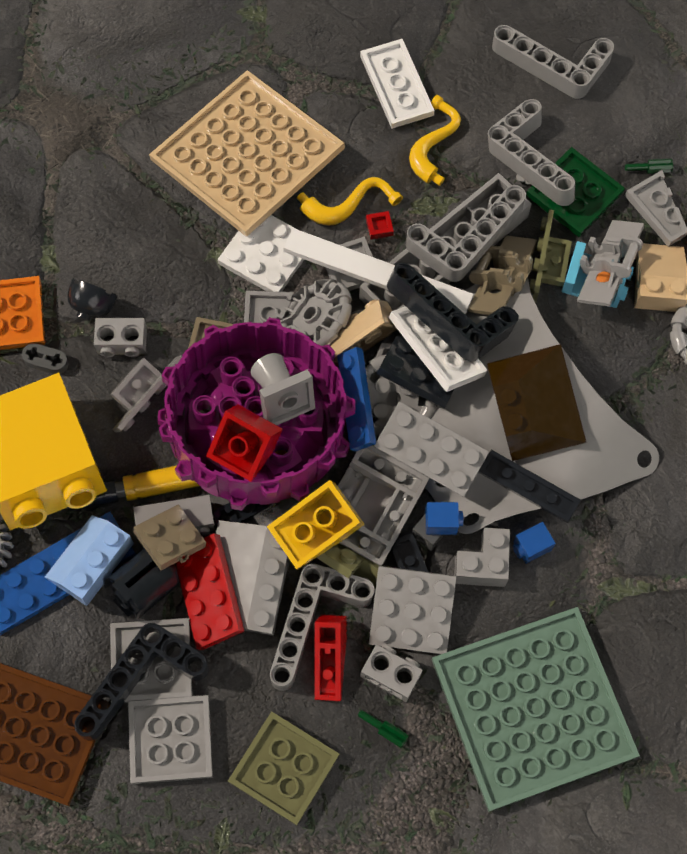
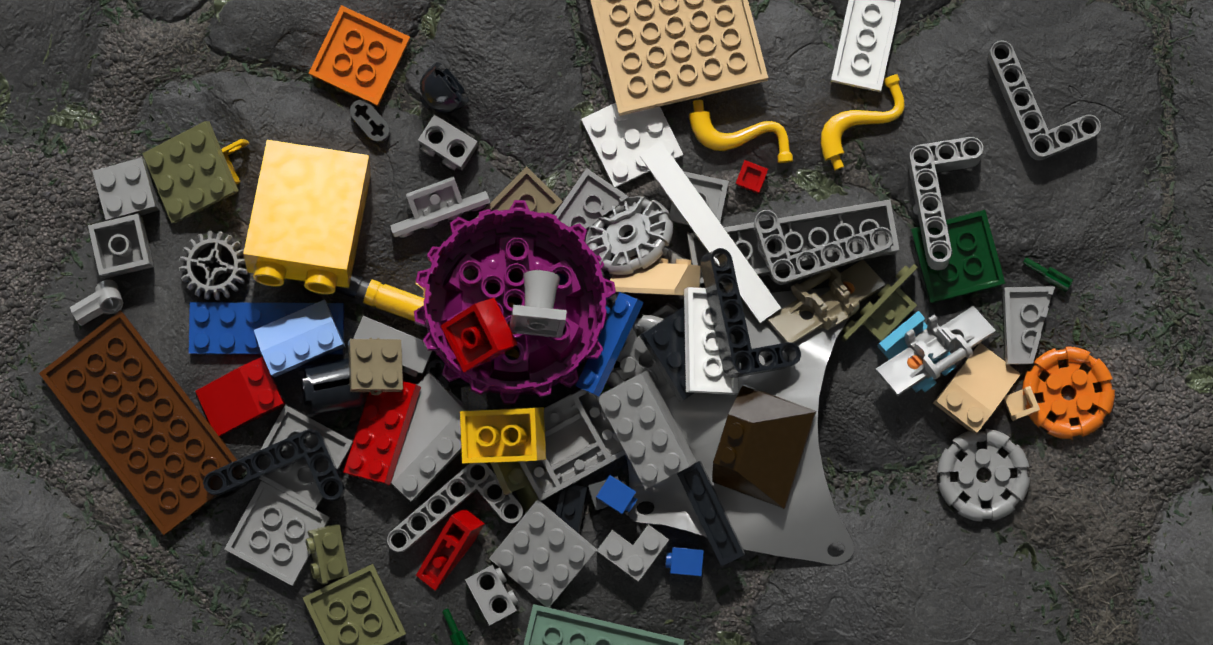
camera: 35 degrees right, 15 degrees up
none -> red slope [195,357,286,436]
none -> olive bracket [305,524,349,584]

